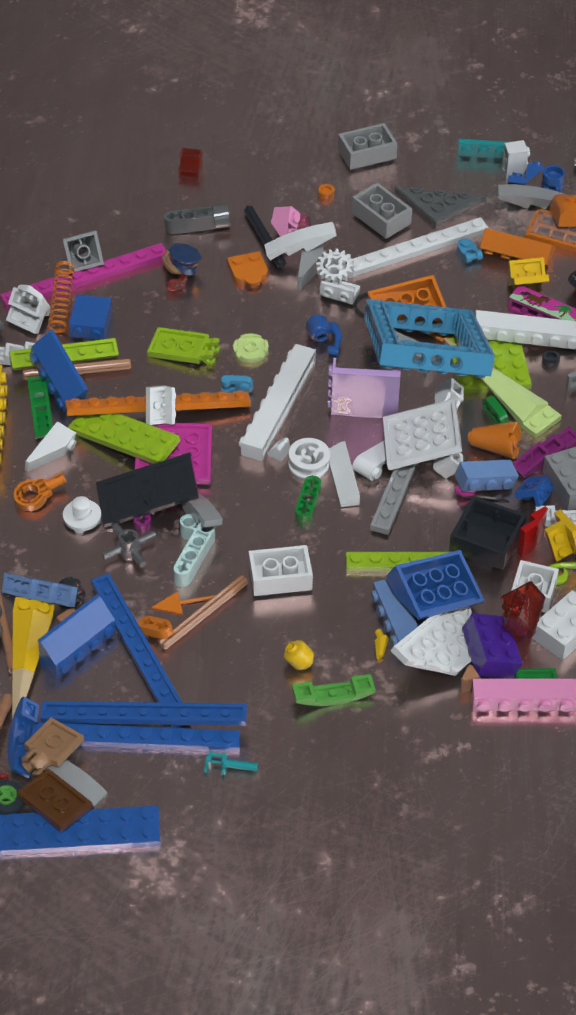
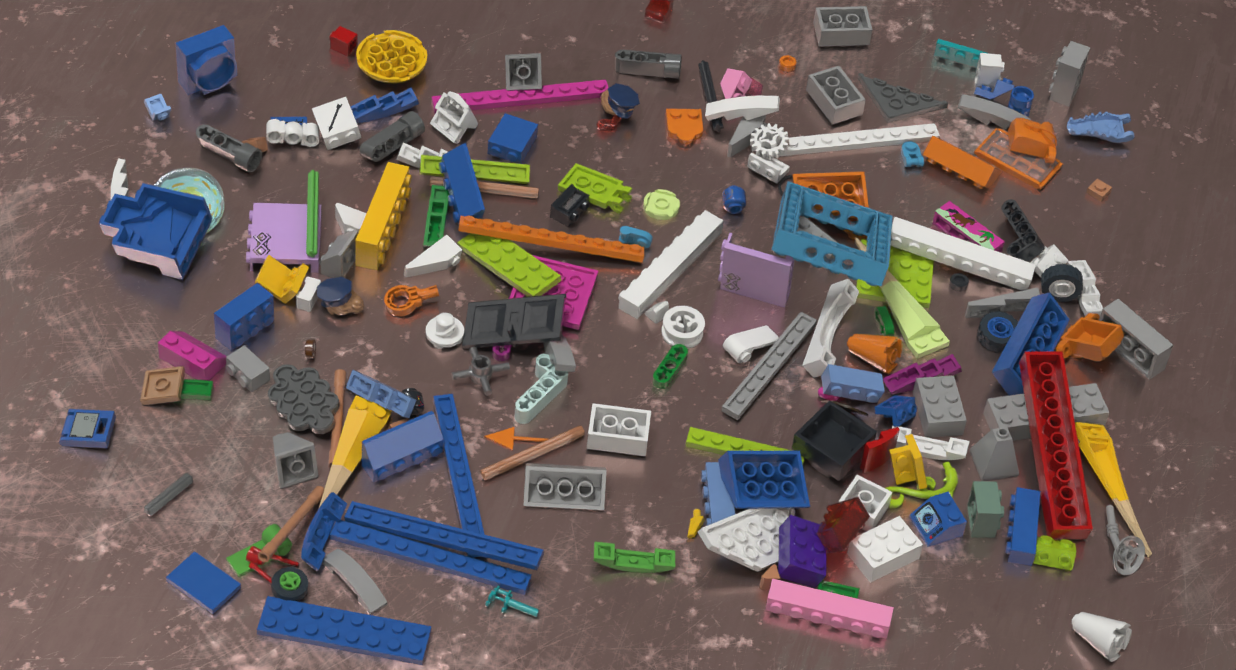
camera: 10 degrees right, 0 degrees up
reddish brown plate [17,768,93,832] -> none
medium nougat plate [21,717,84,776] -> none
orange piece [48,261,75,333] -> none
orange beam [138,616,173,639] -> none
white bracket [146,385,176,425] -> none
yellow head [284,640,314,670] -> none
blue piece [328,322,343,356] -> none
white slope [329,441,360,507] -> none
white plate [383,399,462,470] -> none
yellow bracket [507,257,549,286] -> none
none -> light grey slope [524,463,607,510]
none -> black window [550,184,590,227]

